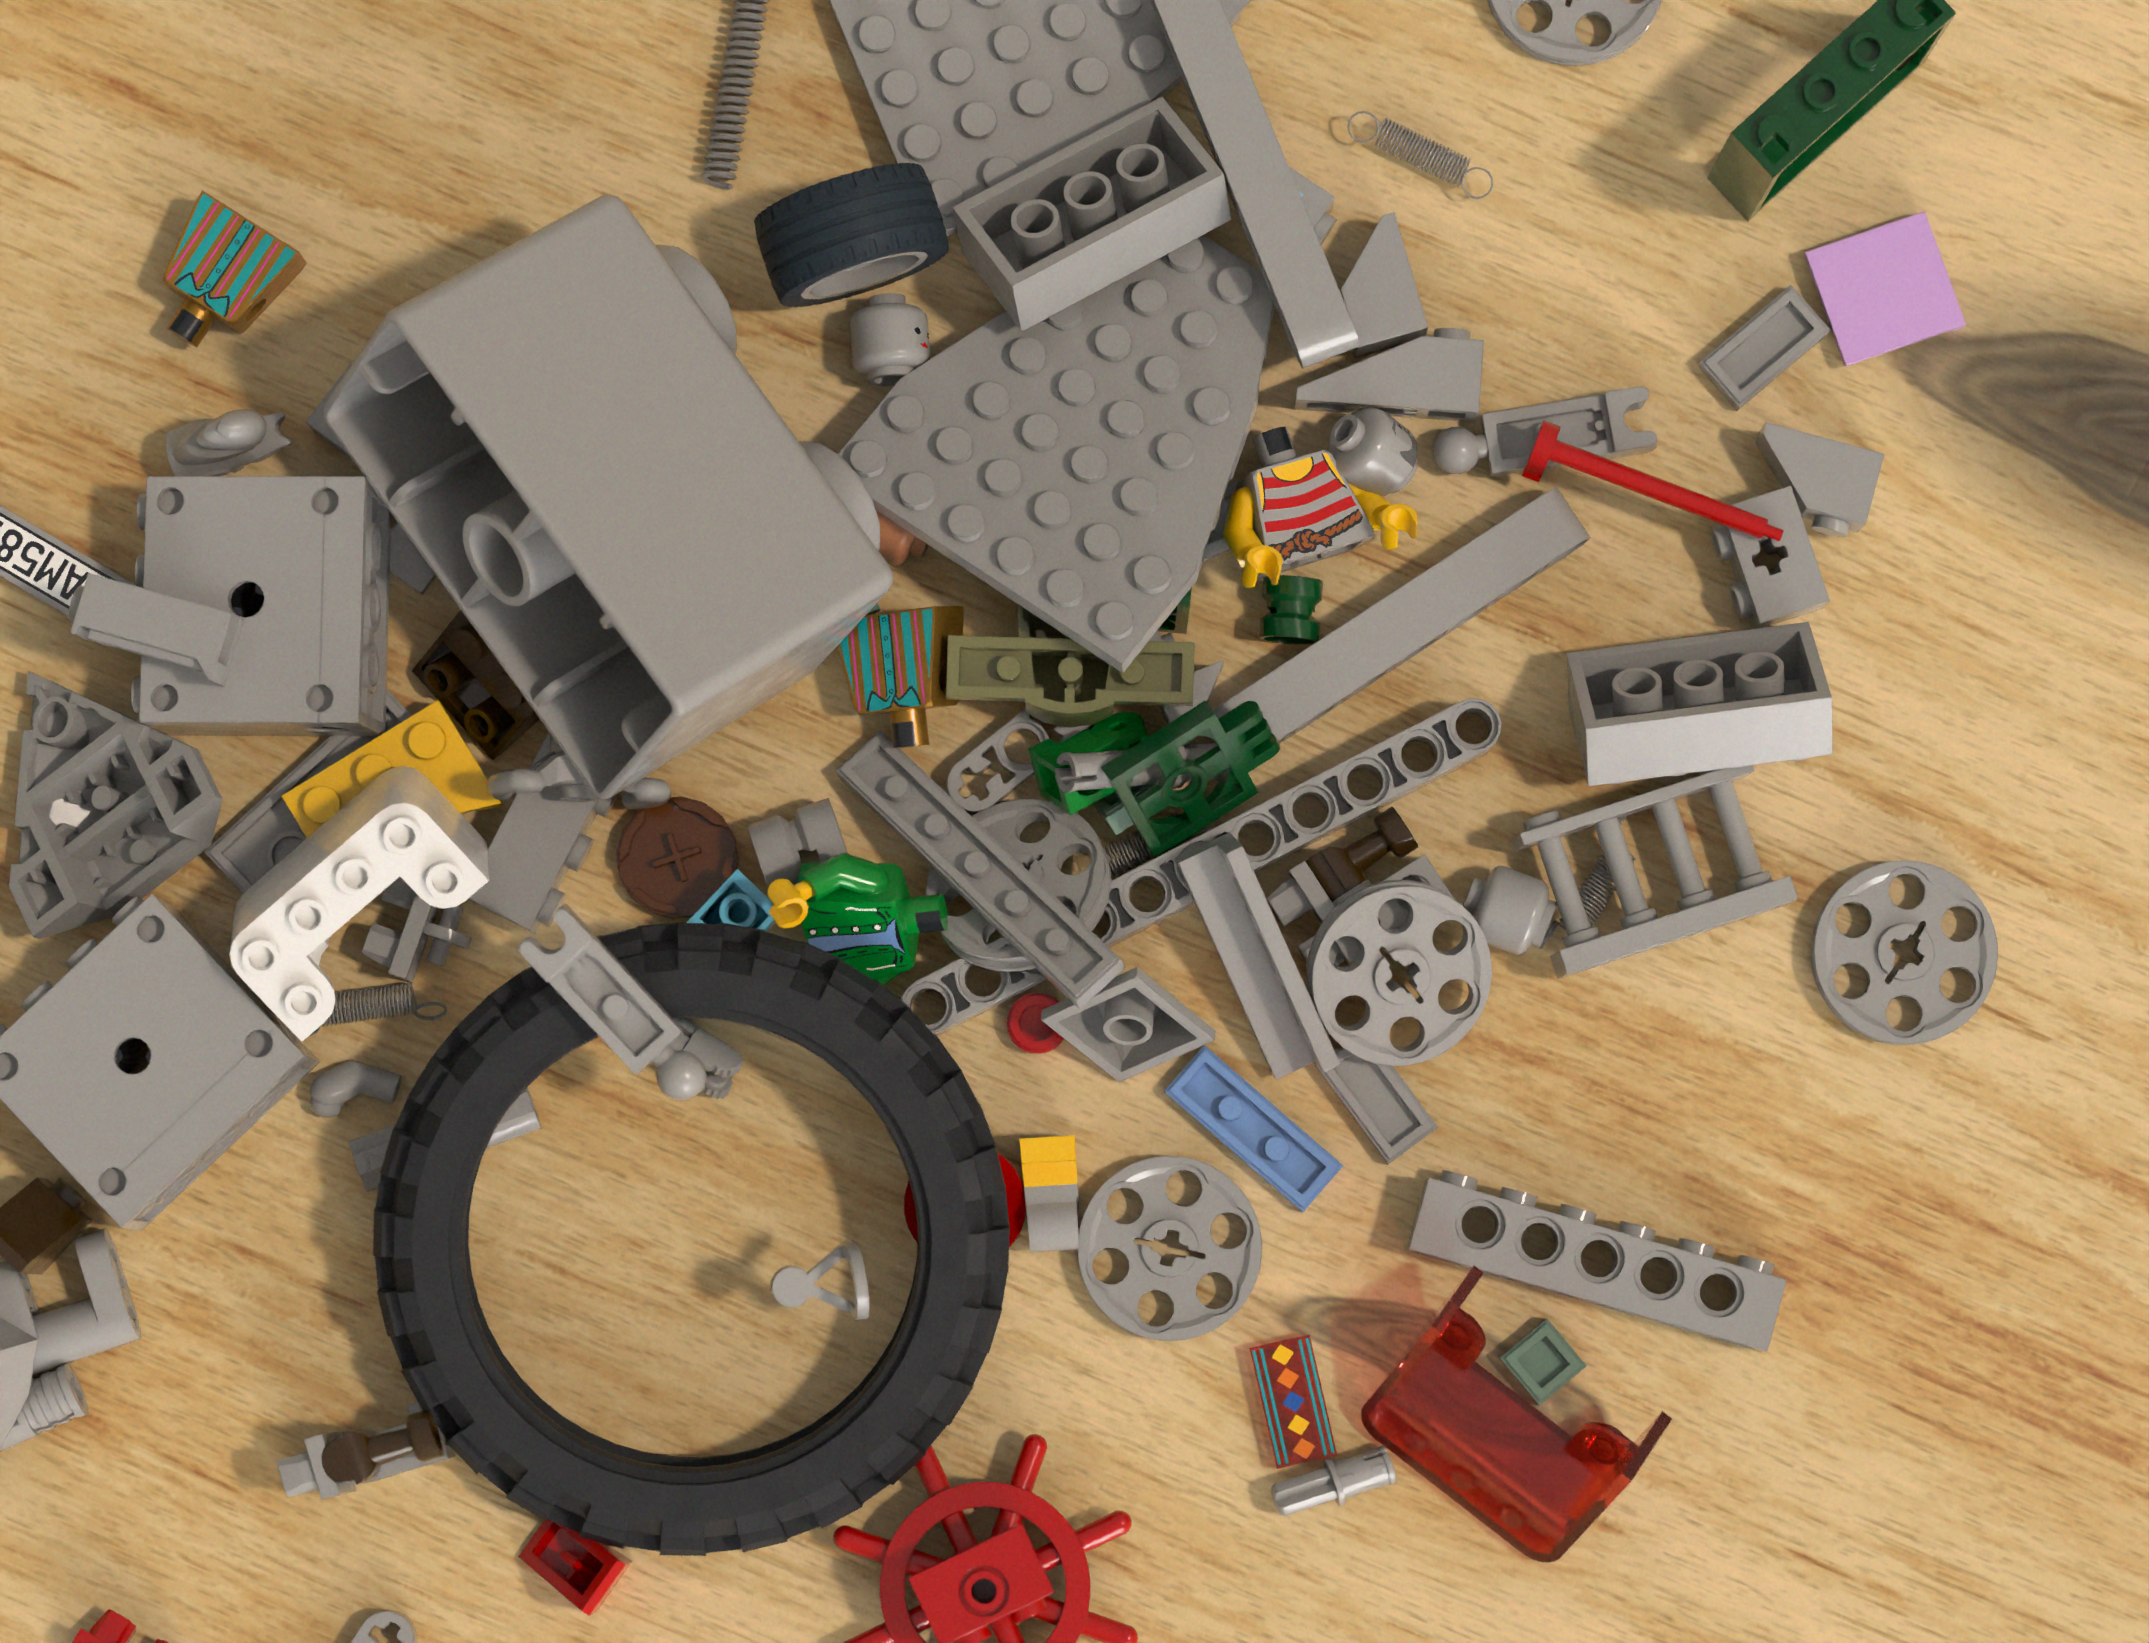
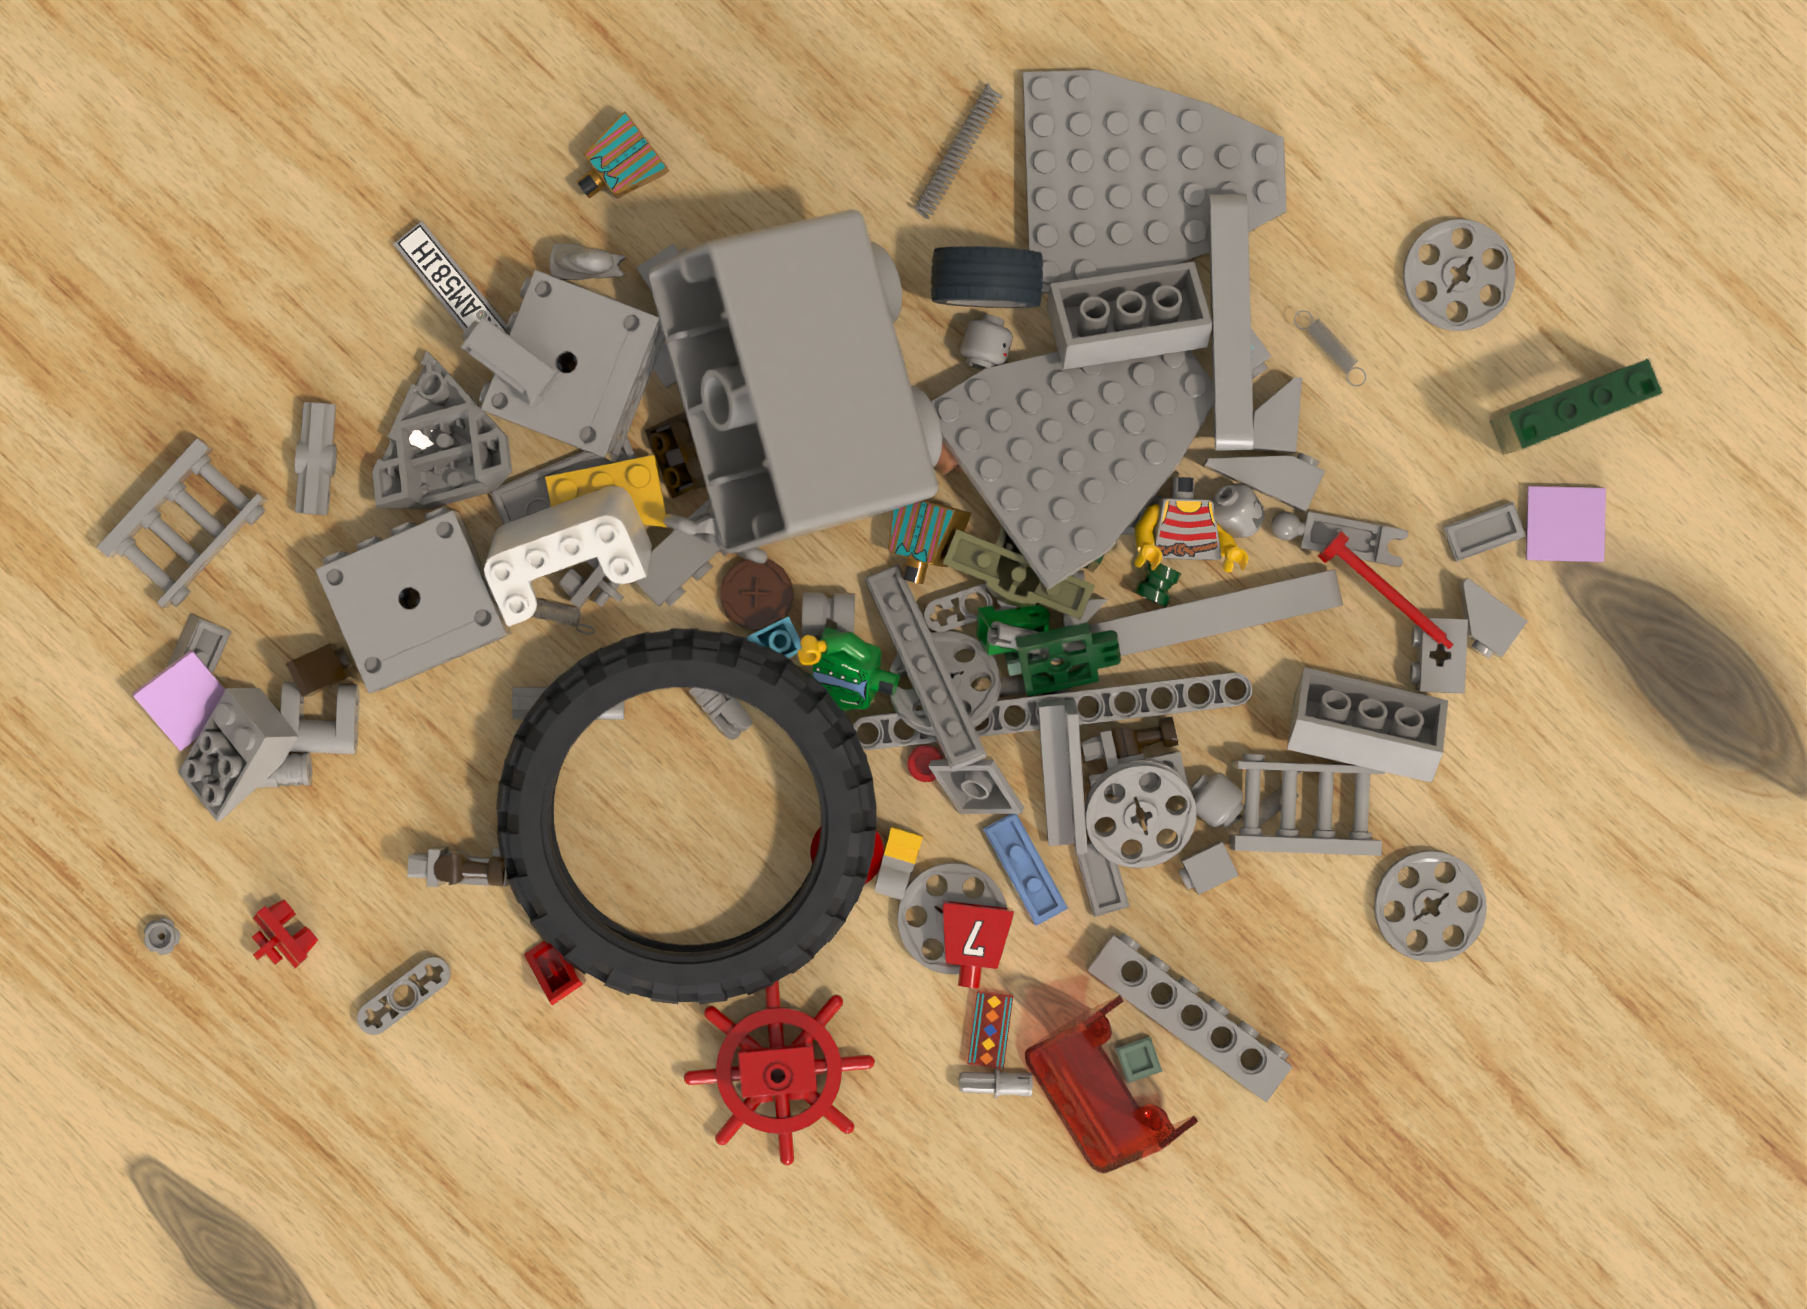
camera: 15 degrees right, 5 degrees up
light grey arm [310,1060,402,1118] -> none
light grey plate [517,904,706,1100] -> none
light grey piece [770,1239,869,1320] -> none
none -> red torso [942,900,1014,988]
none -> light grey brick [1178,841,1239,895]

